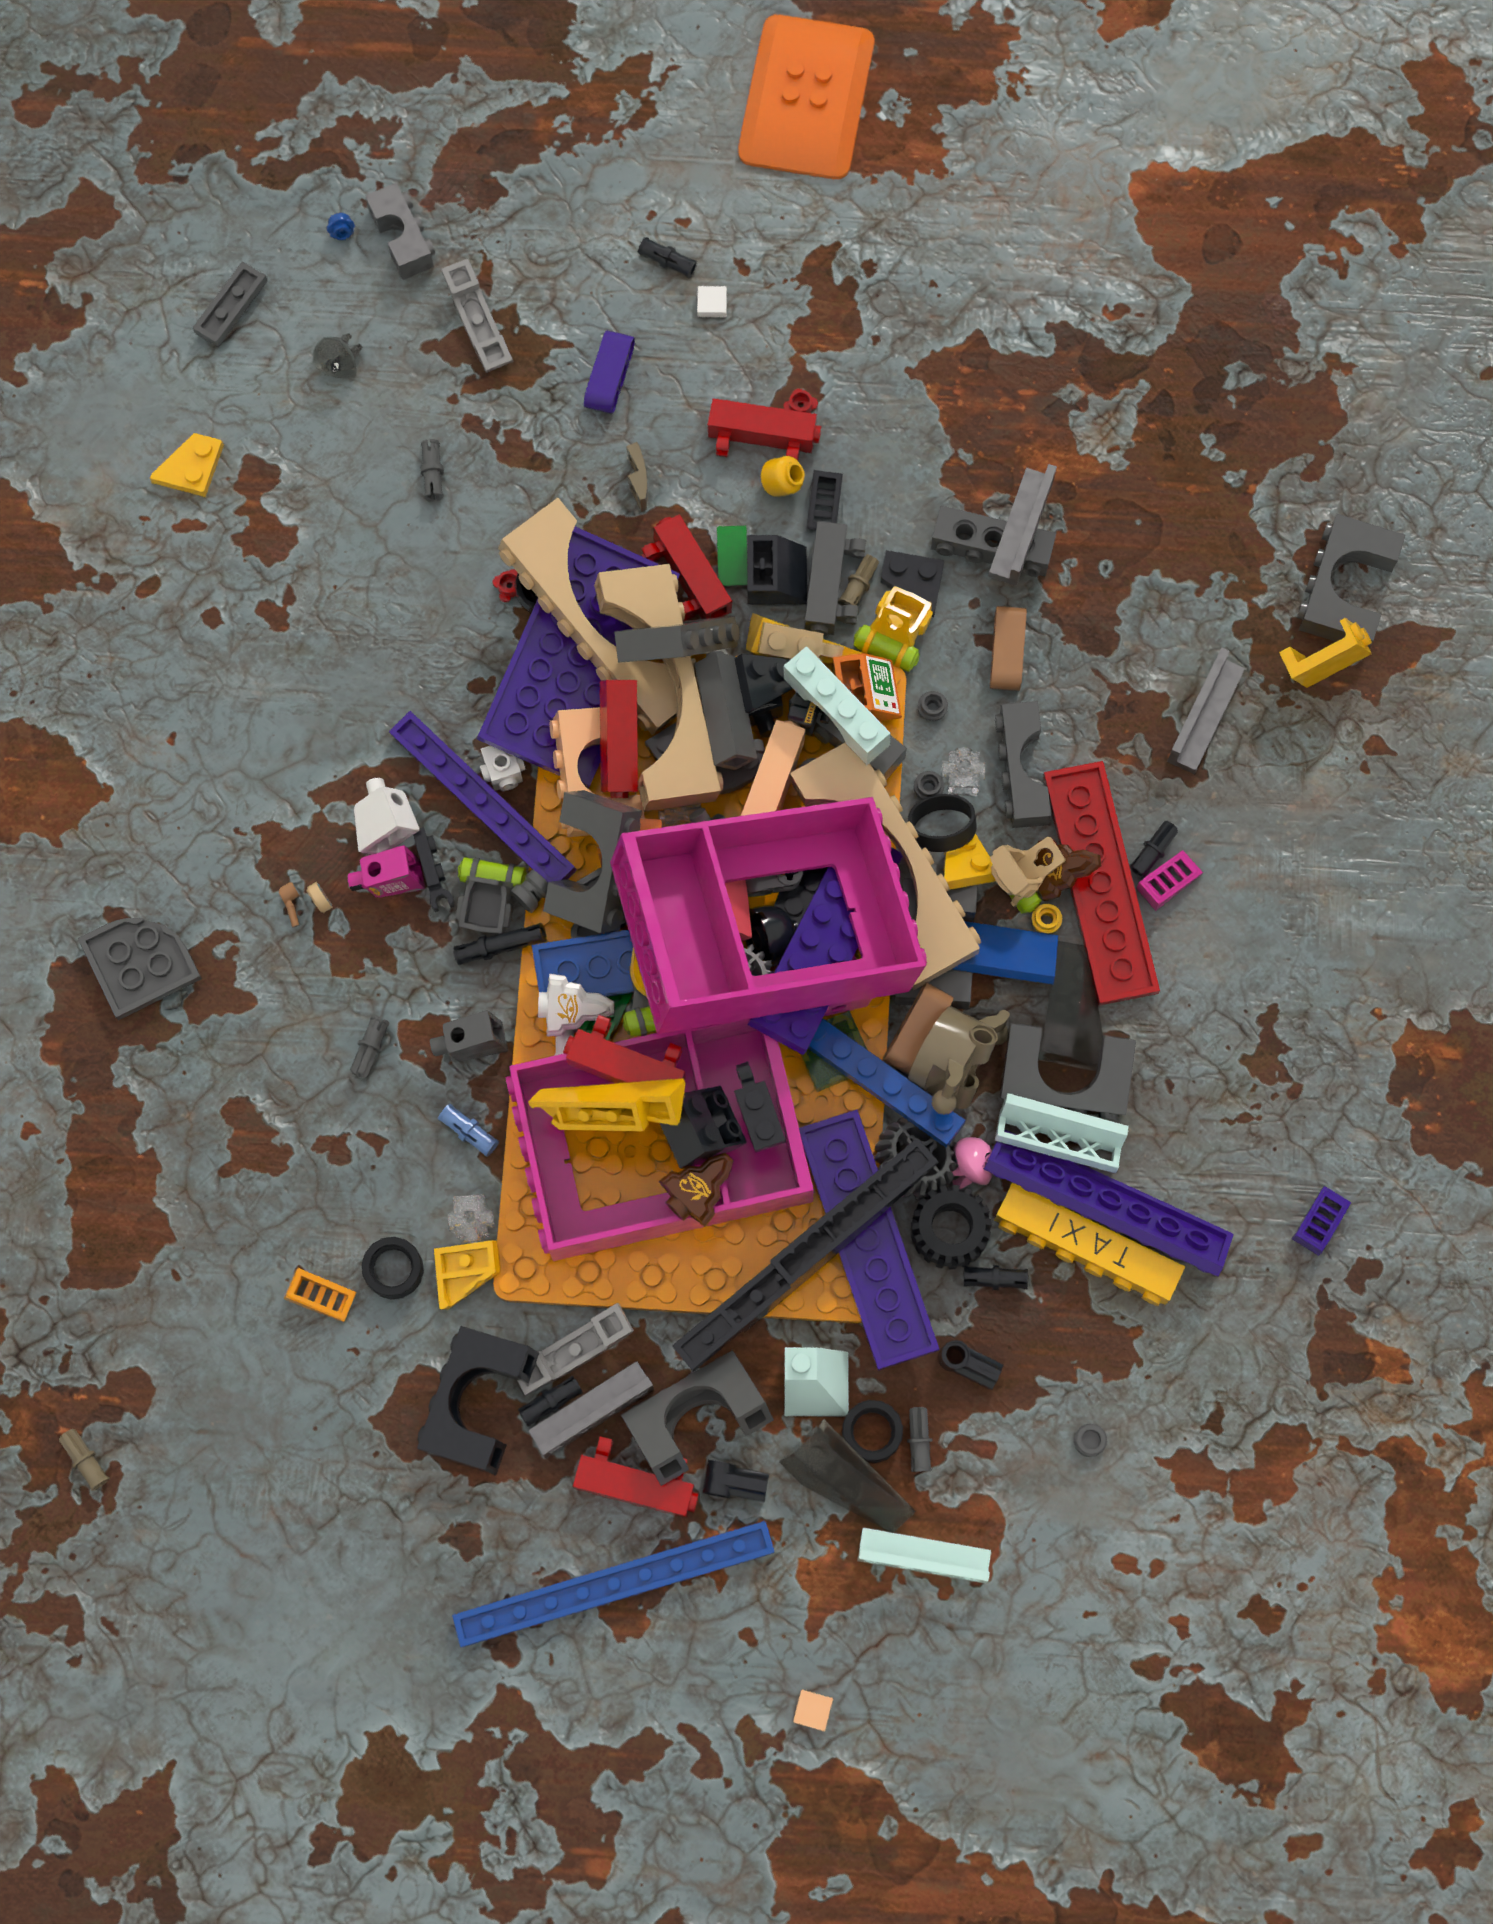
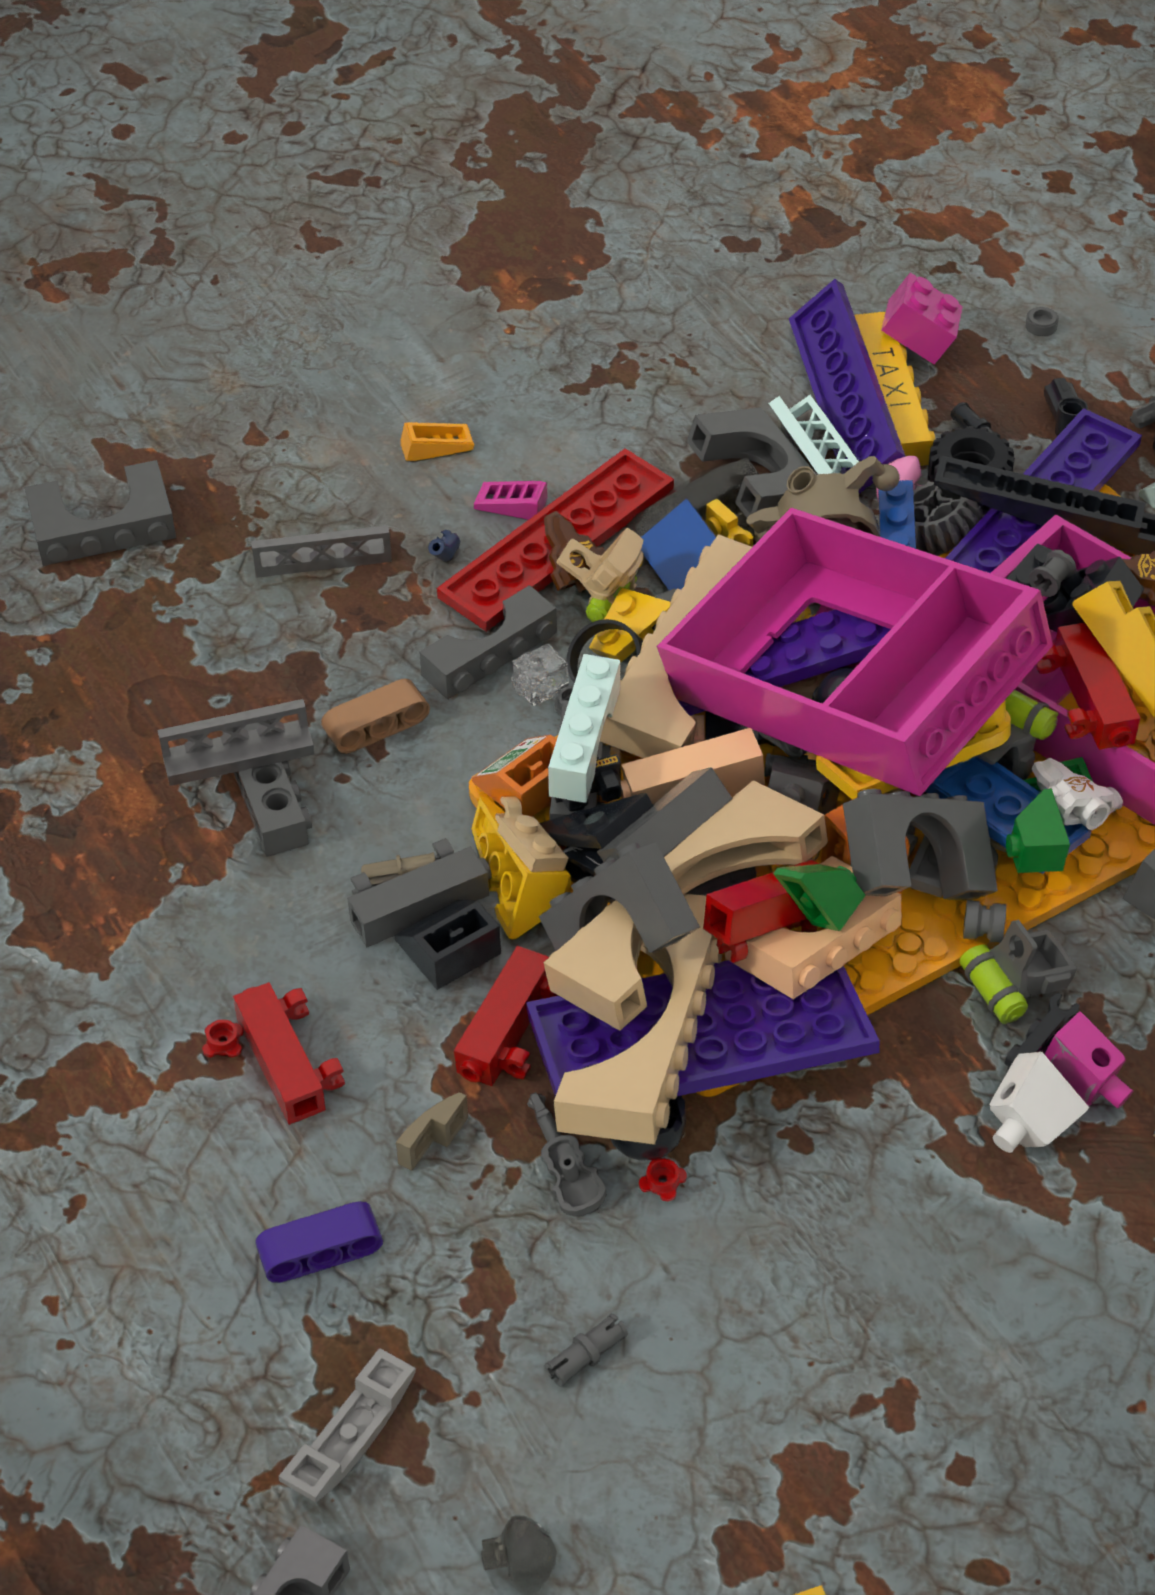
camera: 125 degrees left, 25 degrees down
dark purple plate [389,711,577,882] -> none
black pin [453,923,547,965] -> none
white brick [480,746,526,791] -> none
black pin [638,237,697,278] -> none
white tile [697,286,727,317] -> none
green slope [717,526,747,586] -> none
yellow head [760,456,805,497] -> none
black slope [806,470,843,531] -> none
yellow piece [853,586,933,672] -> none
black wing [880,550,945,617] -> none
dark grey plate [918,691,948,721] -> none
black axle [1129,821,1178,878] -> none
yellow panel [1279,618,1372,688] -> none
dark purple slope [1291,1186,1351,1256] -> none
none -> light orange slope [400,422,474,461]
none -> dark blue arm [428,530,460,562]
none -> yellow plate [705,499,753,547]
none -> green slope [773,864,866,931]
none -> dark pink brick [881,272,963,365]
none -> green slope [1006,788,1070,873]
none -> dark grey bush [1029,550,1076,597]

